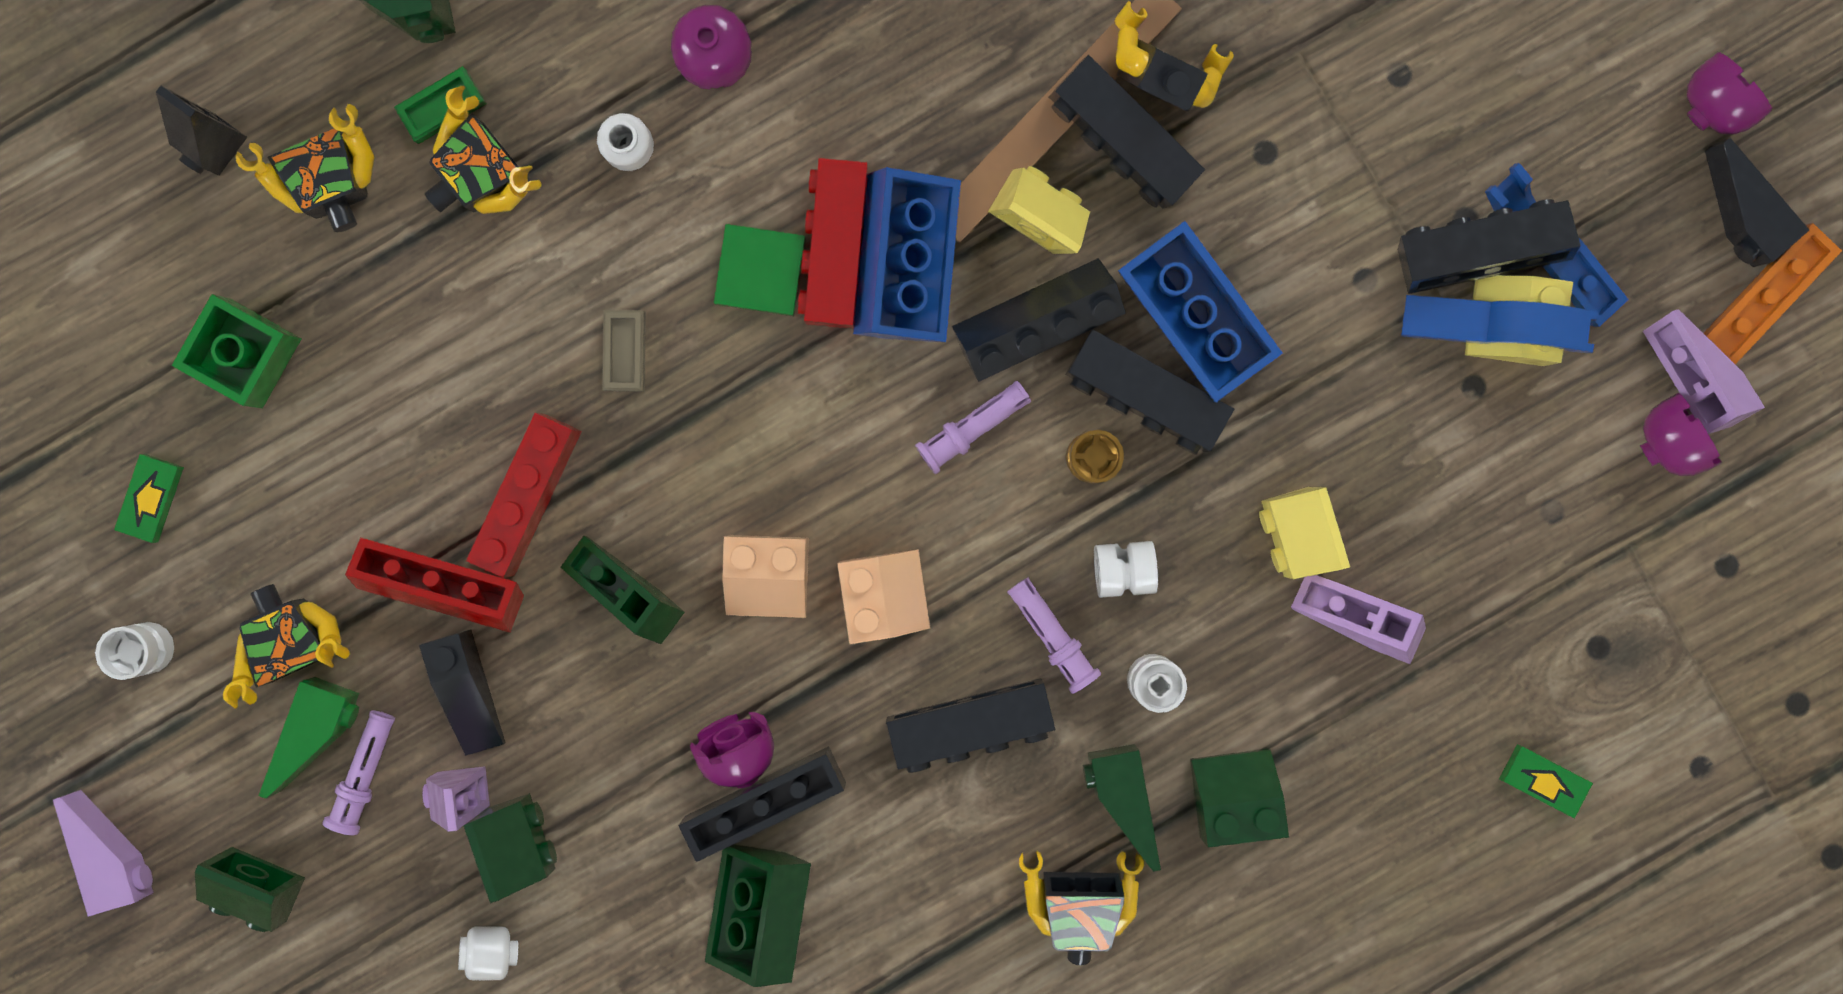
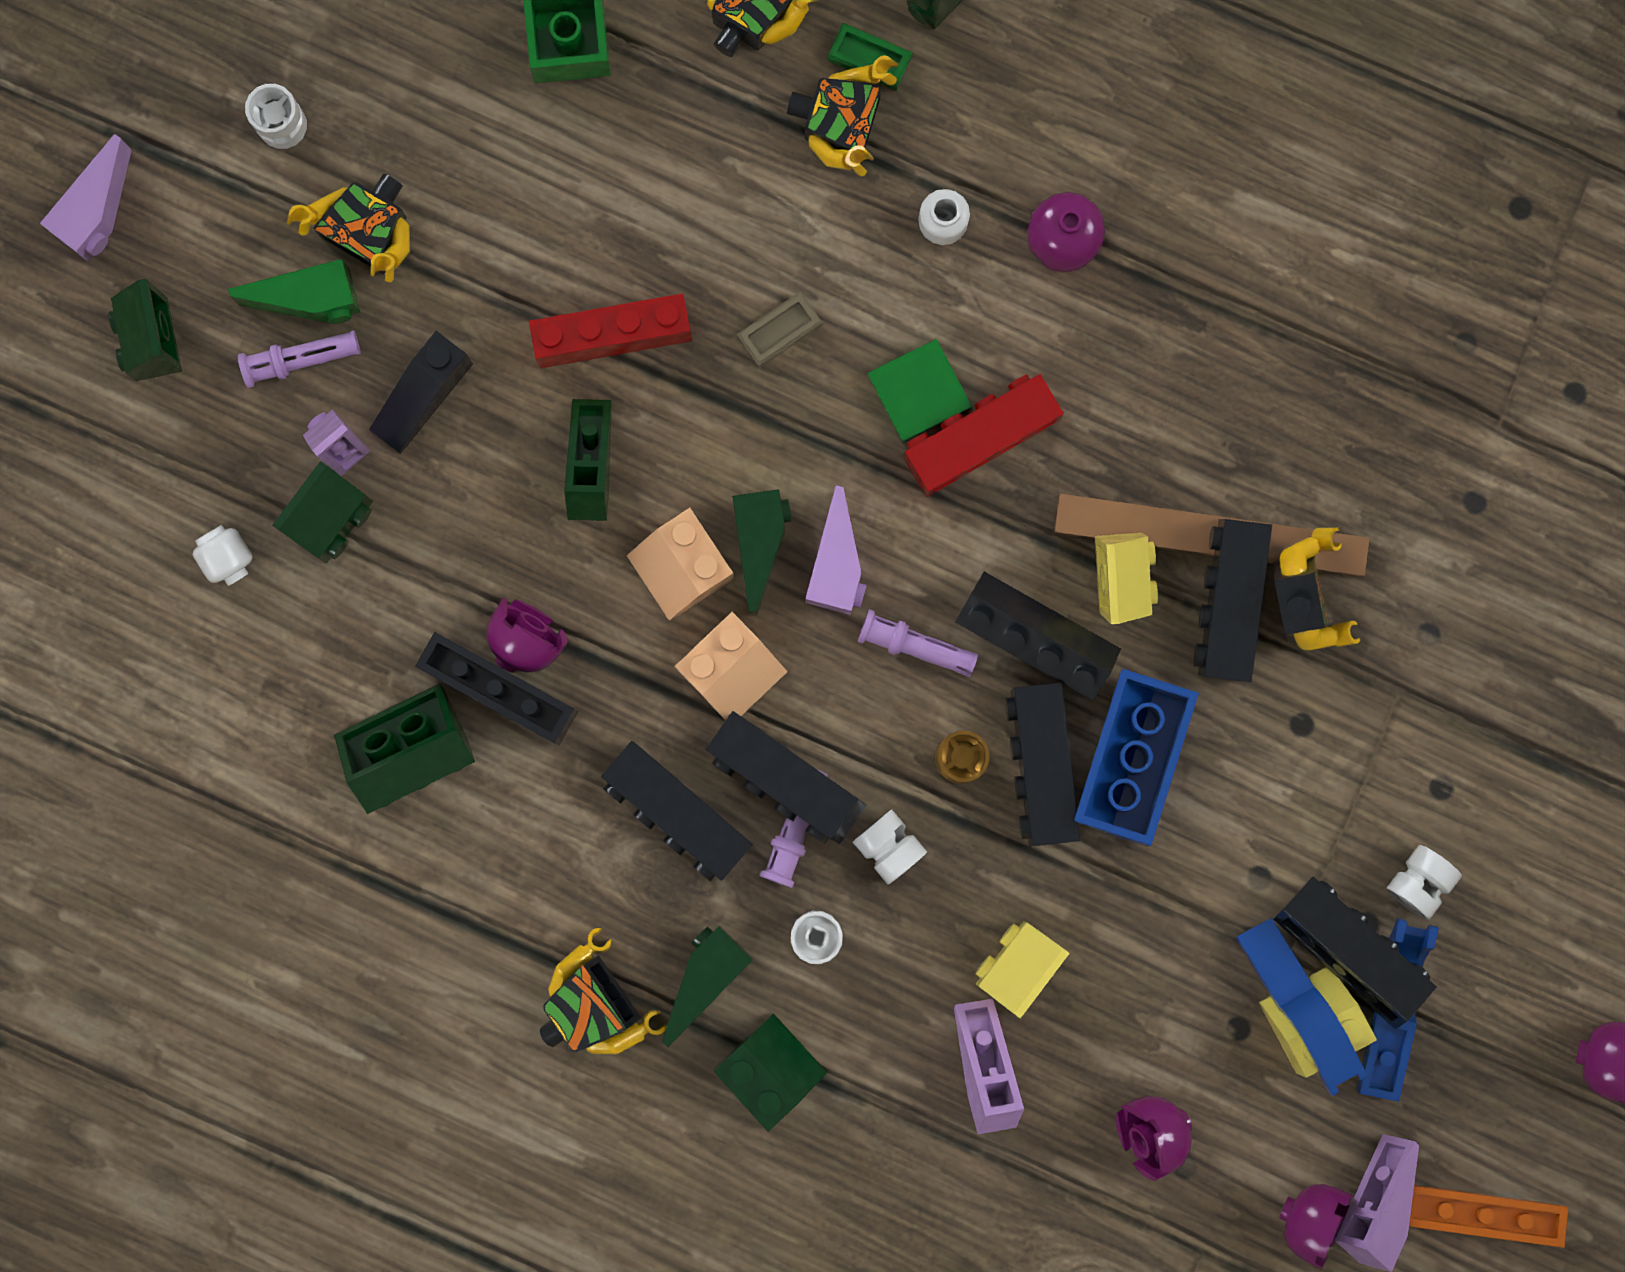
camera: 50 degrees right, 5 degrees down
green tile [114,454,184,543] -> none
red brick [345,537,524,633] -> none
blue slope [853,167,961,342] -> none
black slope [1705,138,1809,267] -> none
none -> black brick [705,711,867,844]
none -> dark green slope [732,489,791,616]
none -> lavender slope [805,485,866,615]
none -> magenta cylinder [1115,1095,1192,1181]
none -> white wheel [1386,845,1462,921]

